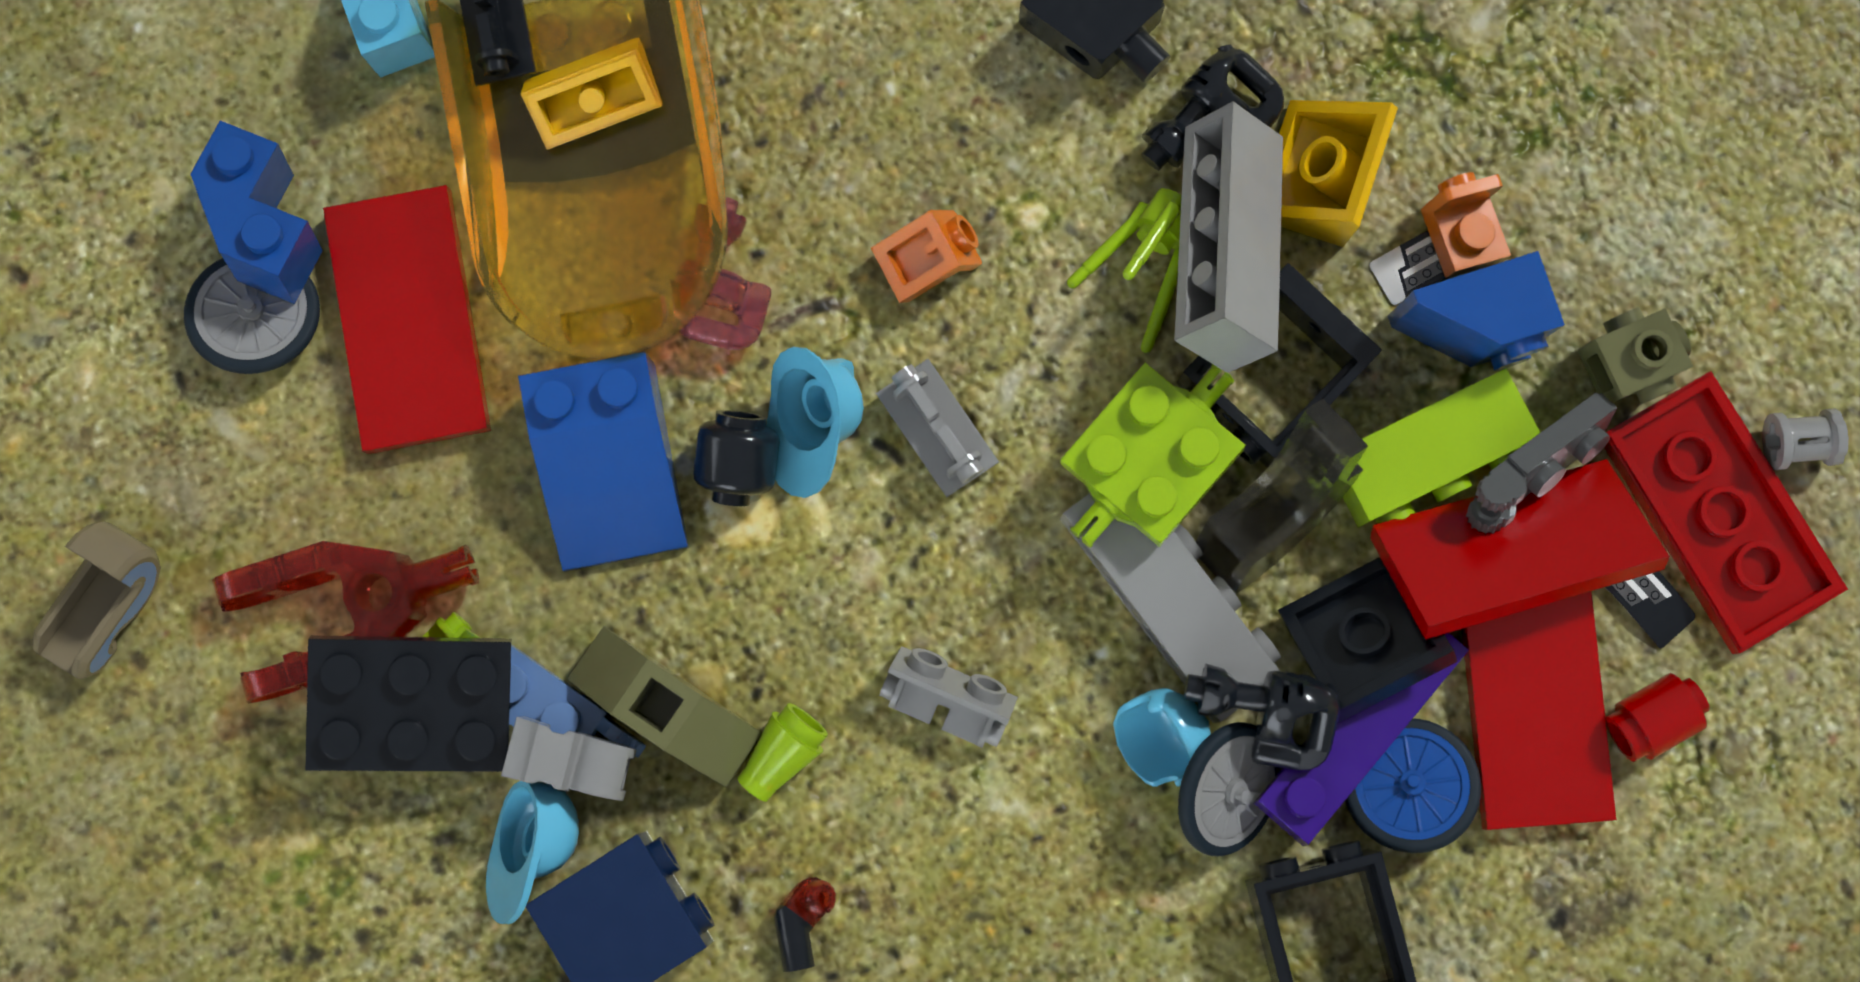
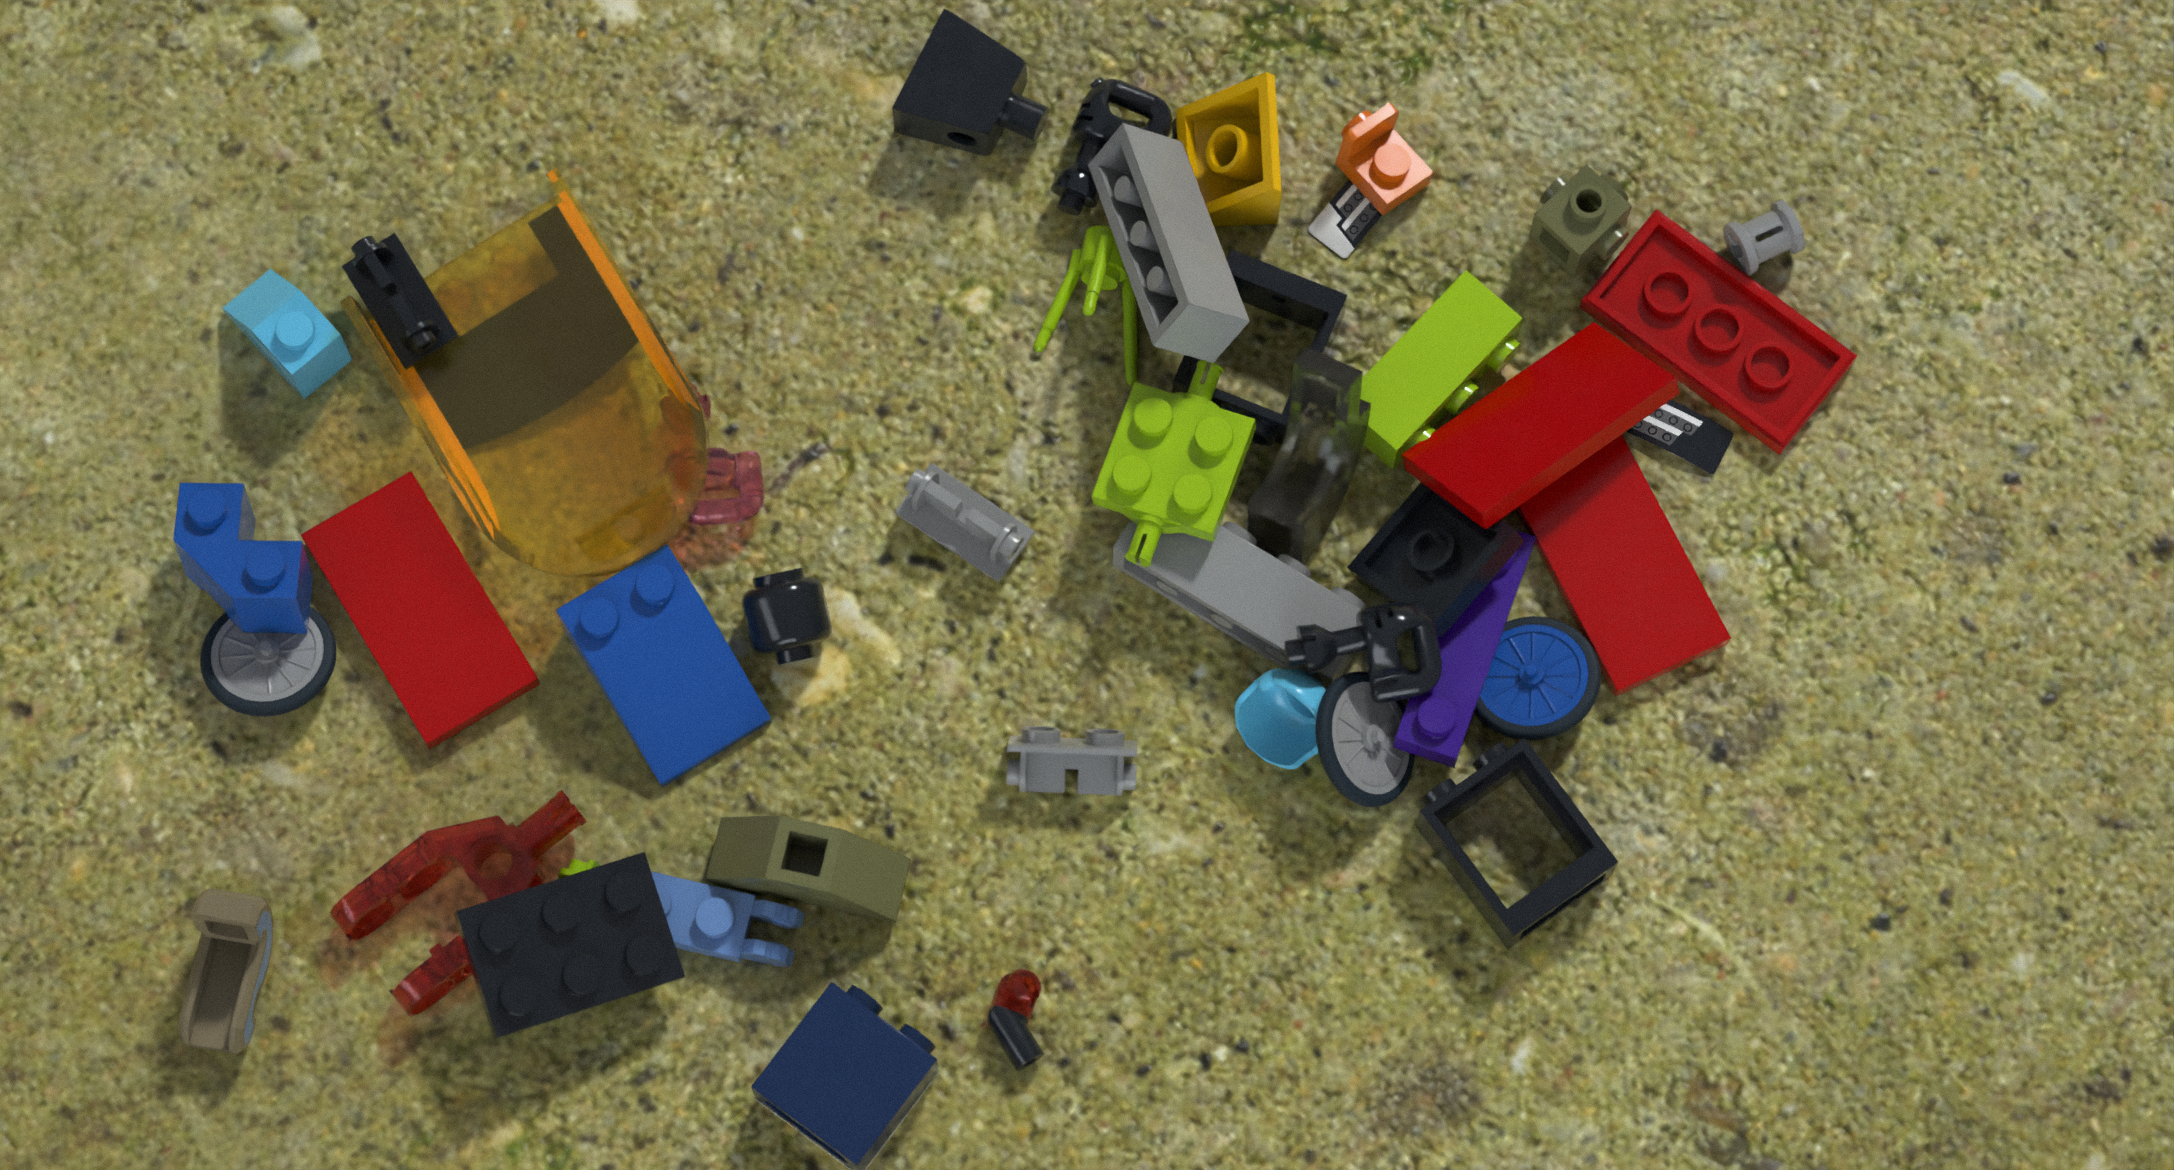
camera: 25 degrees left, 10 degrees down
medium azure cap [486,781,579,924] -> none
light grey leg [501,716,637,801] -> none
yellow slope [520,37,663,150] -> none
lime cone [737,703,828,802] -> none
medium azure piece [766,347,864,498] -> none
orange bracket [871,210,982,303] -> none
blue slope [1388,251,1565,371] -> none
dark grey hinge [1466,392,1617,534] -> none
red brick [1605,673,1710,762] -> none

